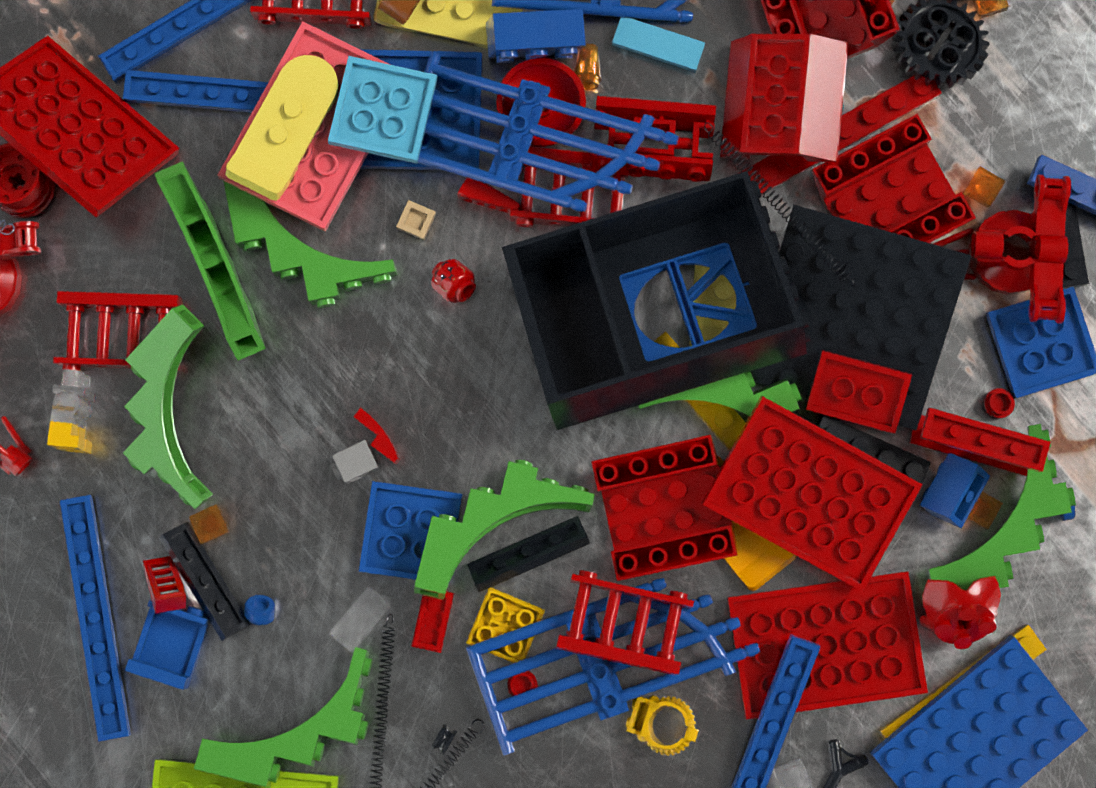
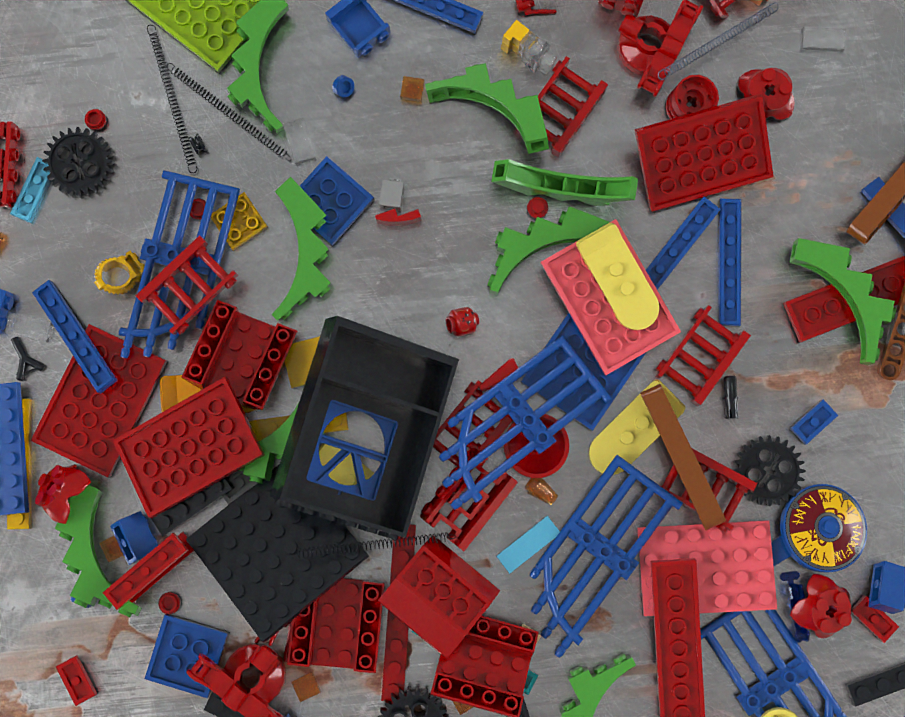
camera: 125 degrees right, 0 degrees up
red slope [143,556,186,614] -> none
black plate [159,522,250,641] -> none
medium azure plate [328,56,437,164] -> none
tan plate [396,200,436,240] -> none
red plate [411,591,455,653] -> none
black plate [467,516,590,592] -> none
blue brick [486,9,586,63] -> none
red plate [806,350,912,434] -> none
none -> yellow tile [285,336,320,388]
none -> red plate [527,197,548,218]

